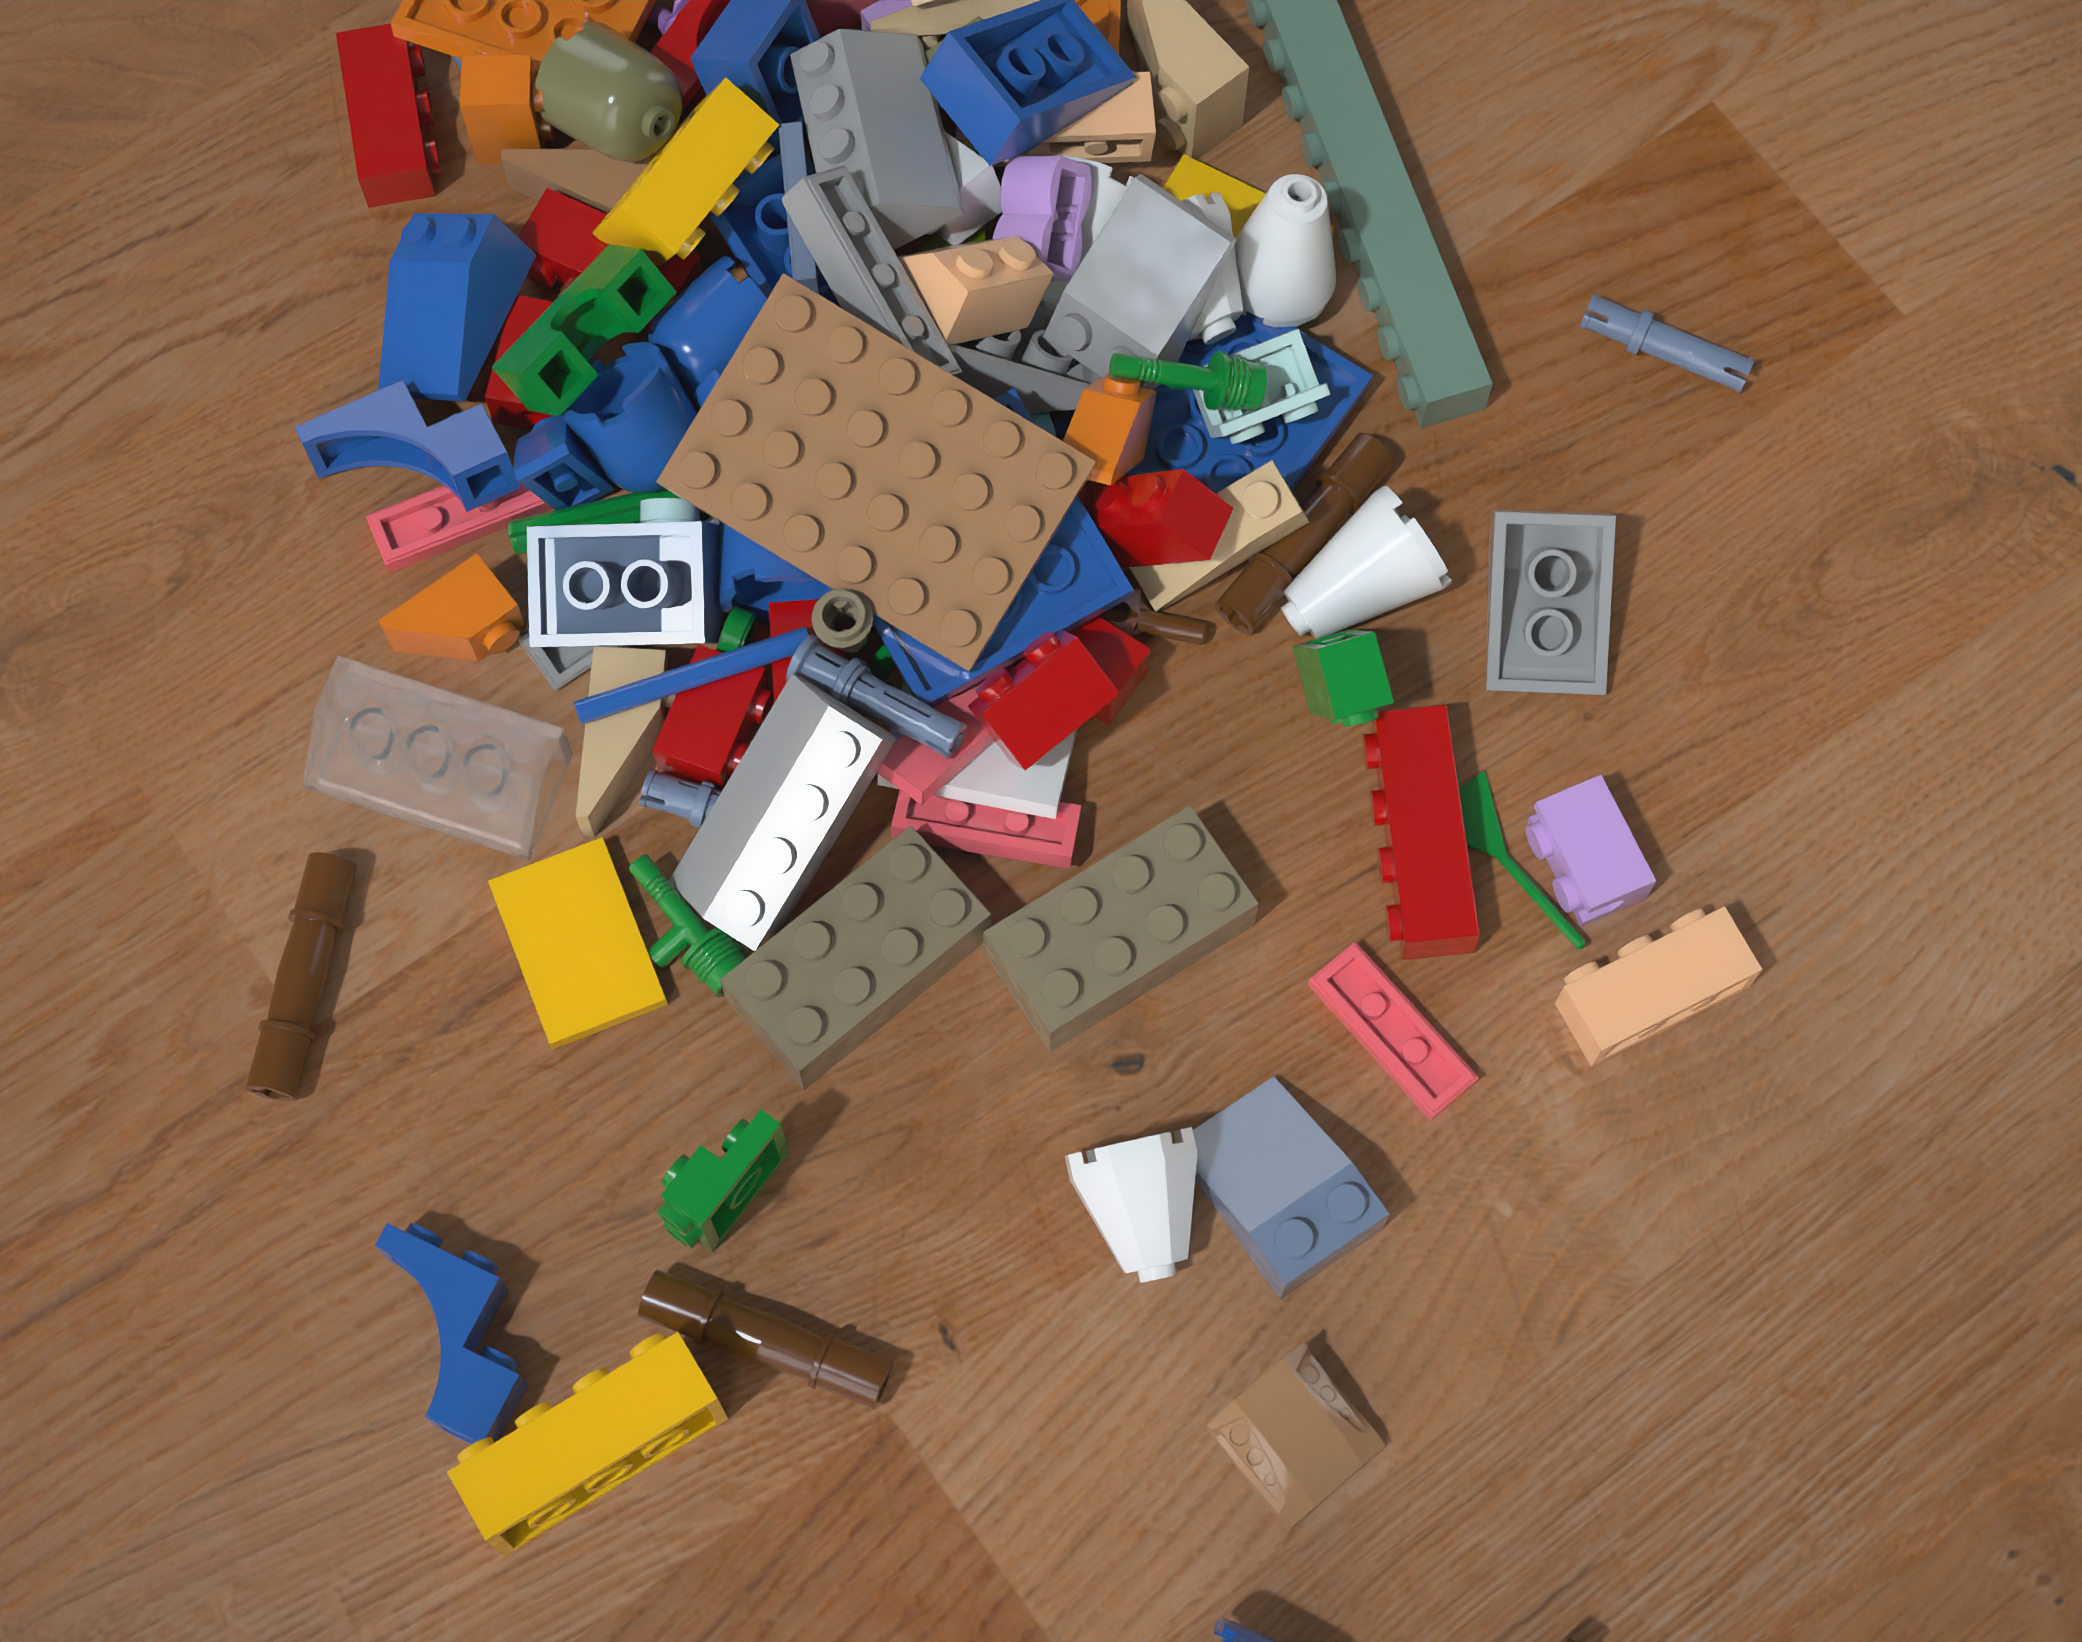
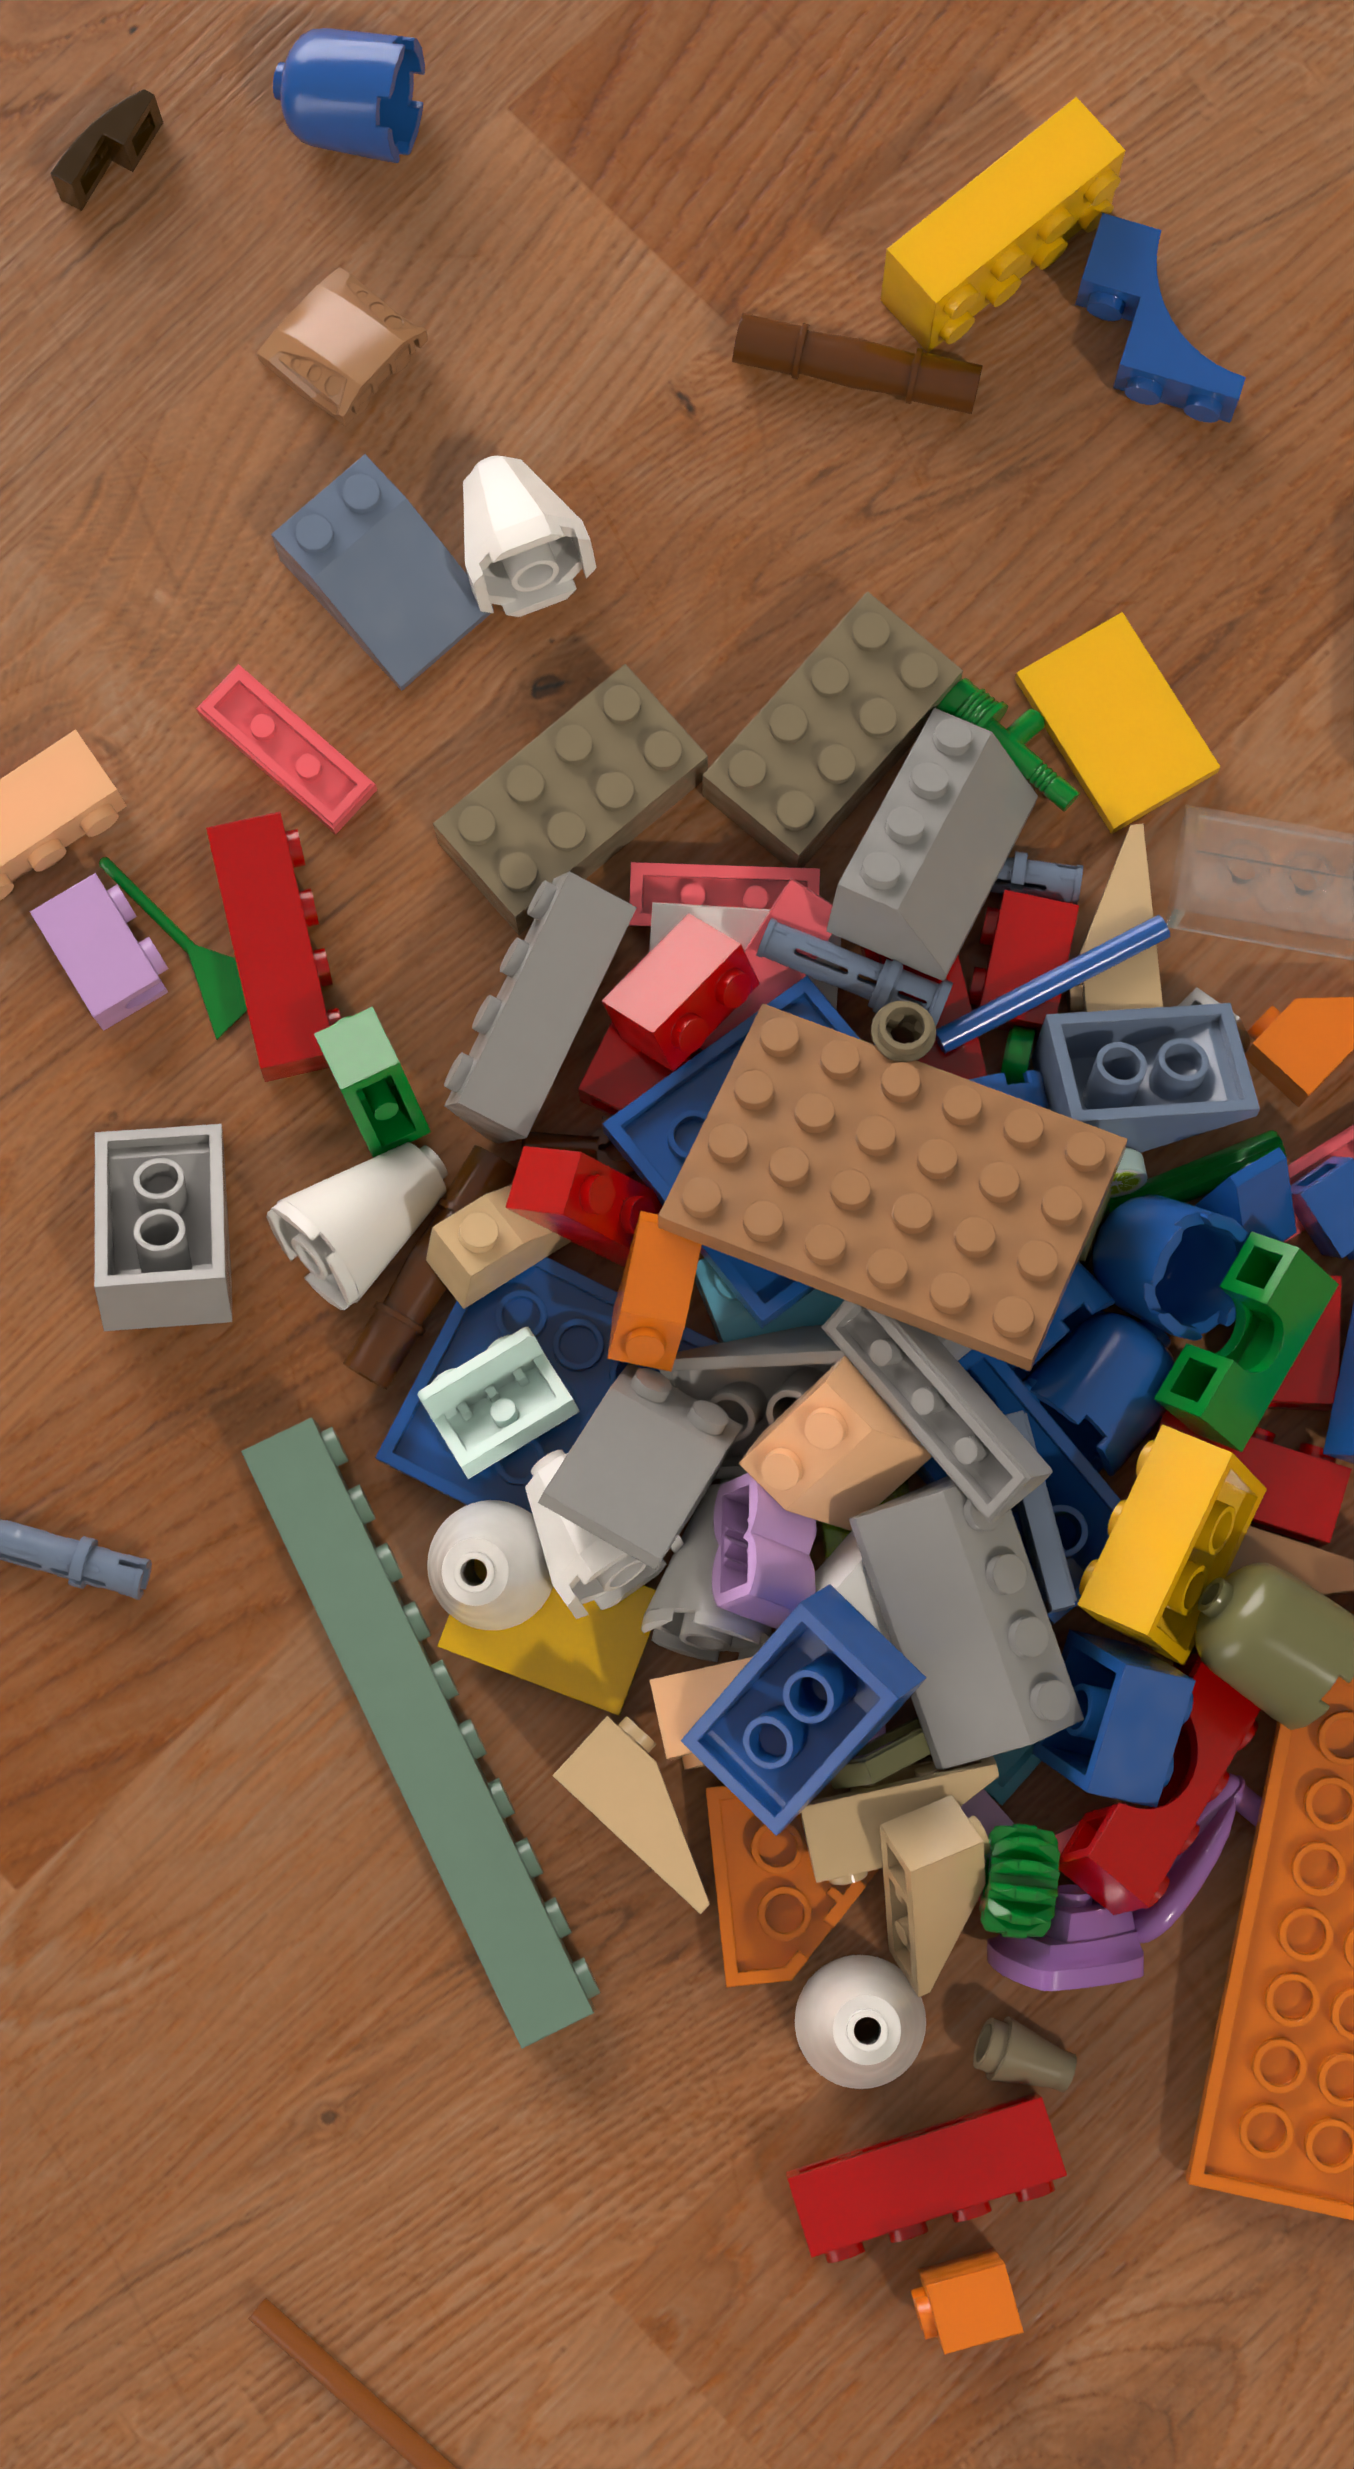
camera: 175 degrees right, 10 degrees up
green plate [656,1109,789,1252] -> none
green piece [1109,351,1267,411] -> none
none -> light grey slope [444,871,637,1144]

